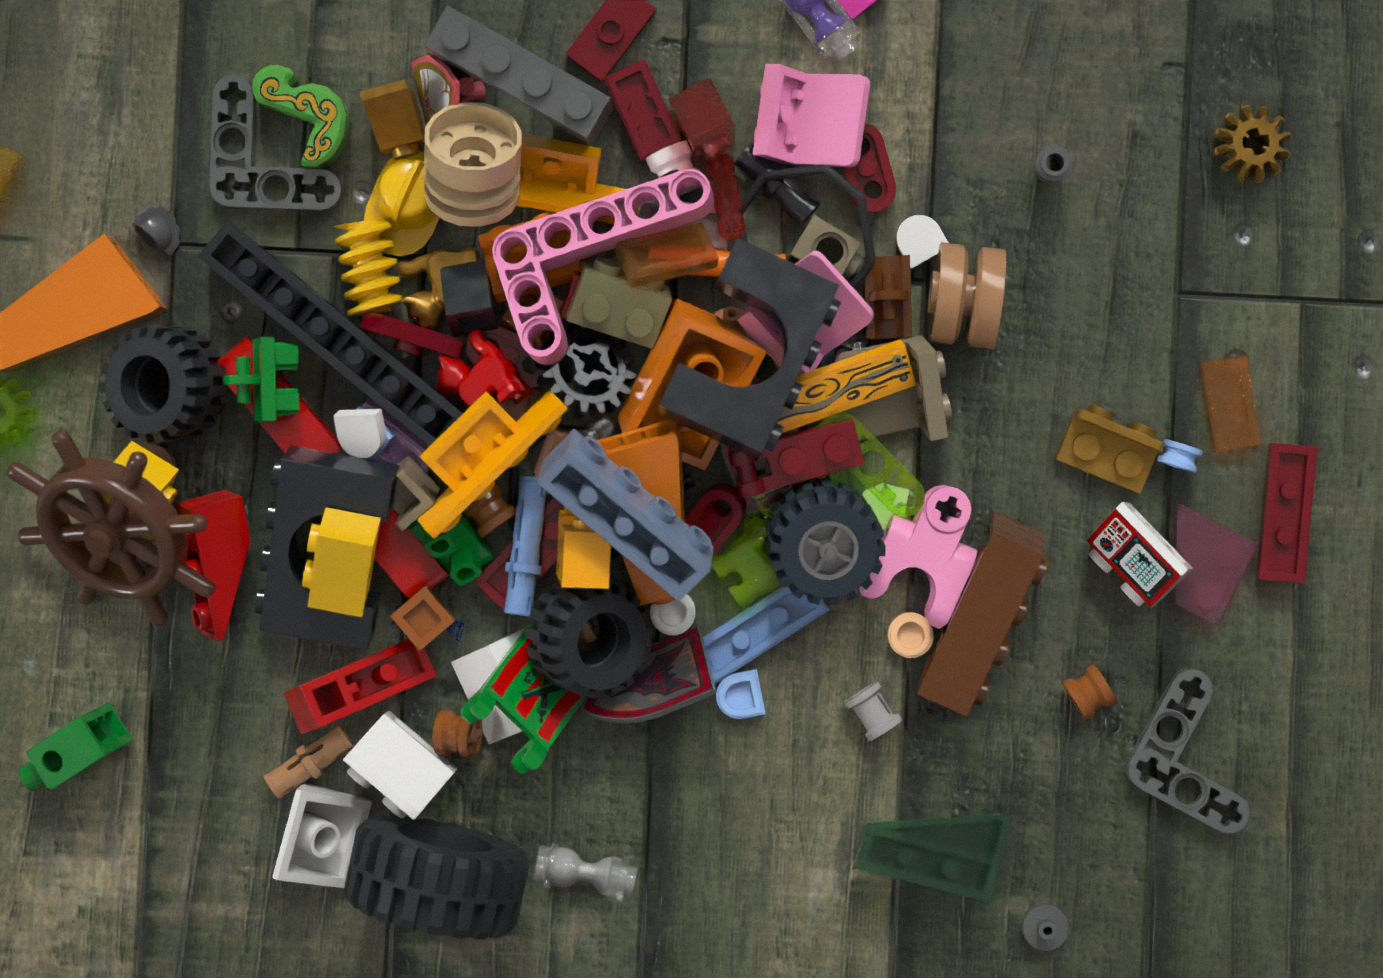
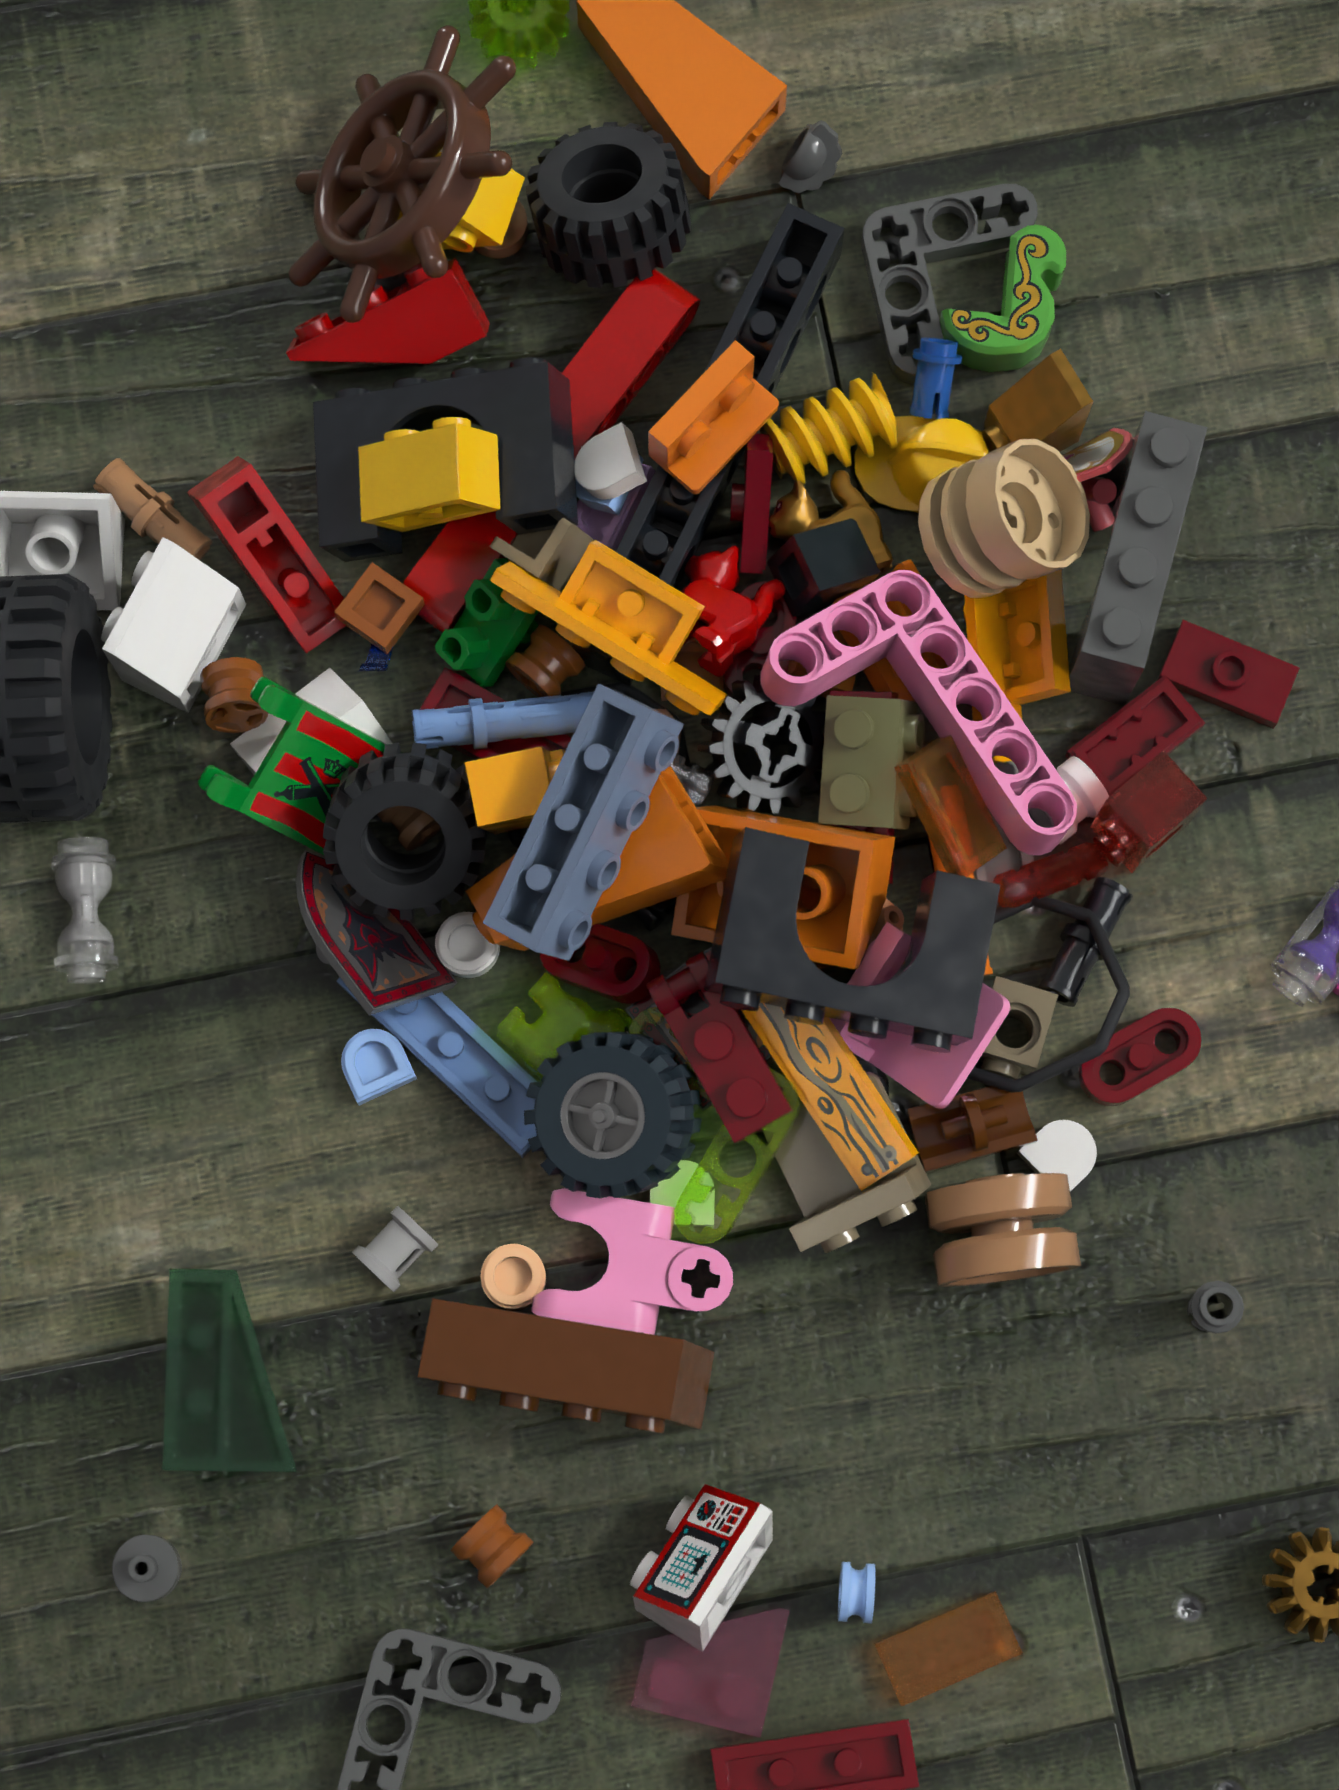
camera: 80 degrees right, 10 degrees down
green torso [18,702,133,791] -> none
green hips [223,337,299,422] -> none
bright pink bracket [752,64,870,167] -> none
pearl gold bracket [1054,404,1165,494] -> none
none -> orange bracket [648,340,779,494]
none -> blue pin [909,337,962,419]

